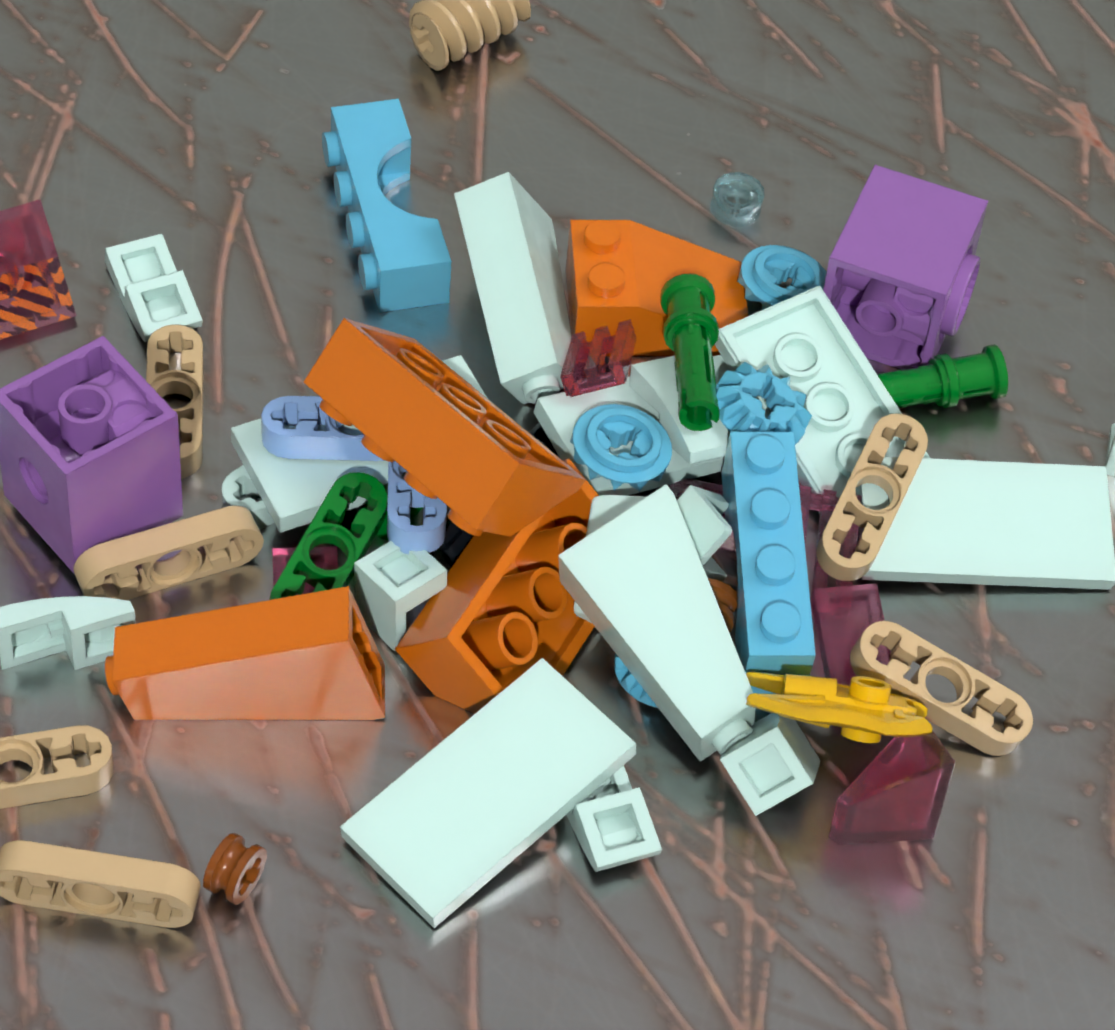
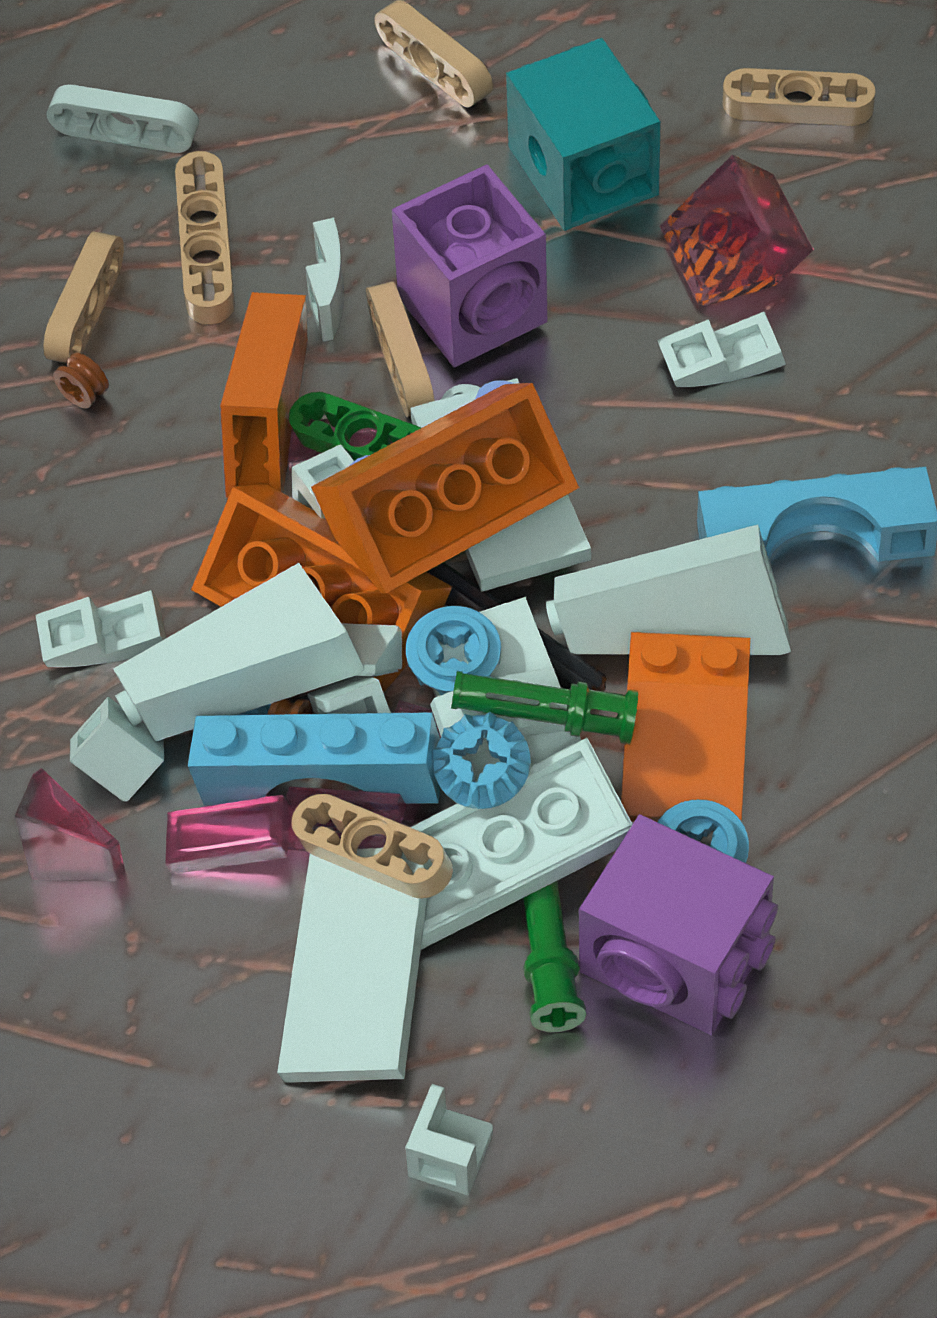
camera: 105 degrees right, 5 degrees up
tan beam [146,325,204,479] -> none
light aqua tile [340,658,636,928] -> none
clear pink tile [560,319,637,397] -> none
clear light blue bush [710,172,765,227] -> none
yellow piece [746,672,933,743] -> none
tan beam [850,621,1033,756] -> none

